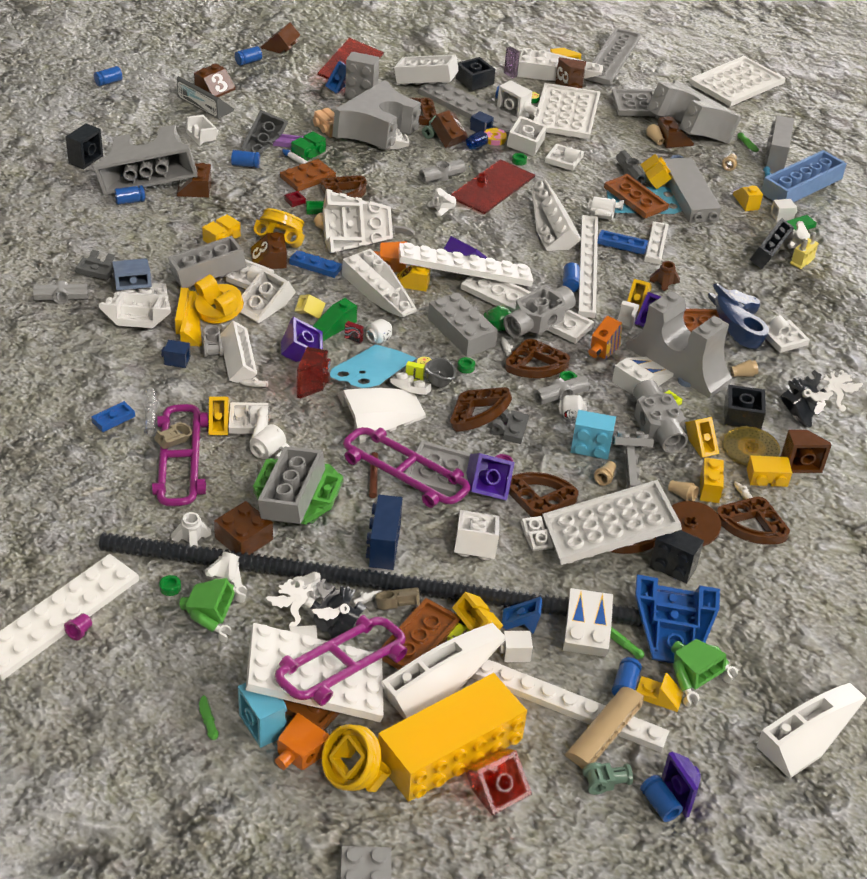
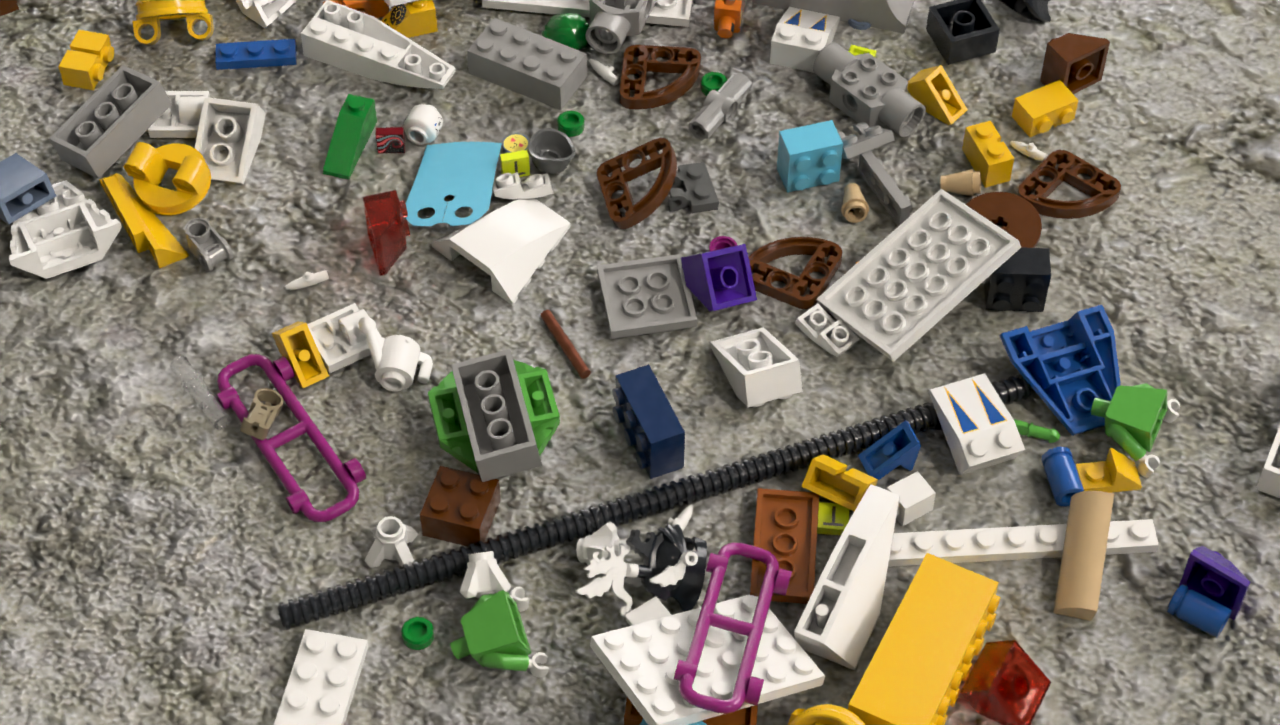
camera: 25 degrees left, 10 degrees up
blue plate [91,401,135,432] -> none
dark blue brick [161,340,191,368] -> none
white brick [220,321,257,383] -> none
reddish brown slope [251,232,287,269] -> none
dark purple slope [281,316,323,362] -> none
light yellow panel [295,294,326,319] -> none
magenta bar [343,427,470,508] -> none
dark tan piece [375,588,420,610] -> none
white head [559,395,587,419] -> none
sand green connector [582,762,633,795] -> none
clear yellow piece [723,426,780,466] -> none

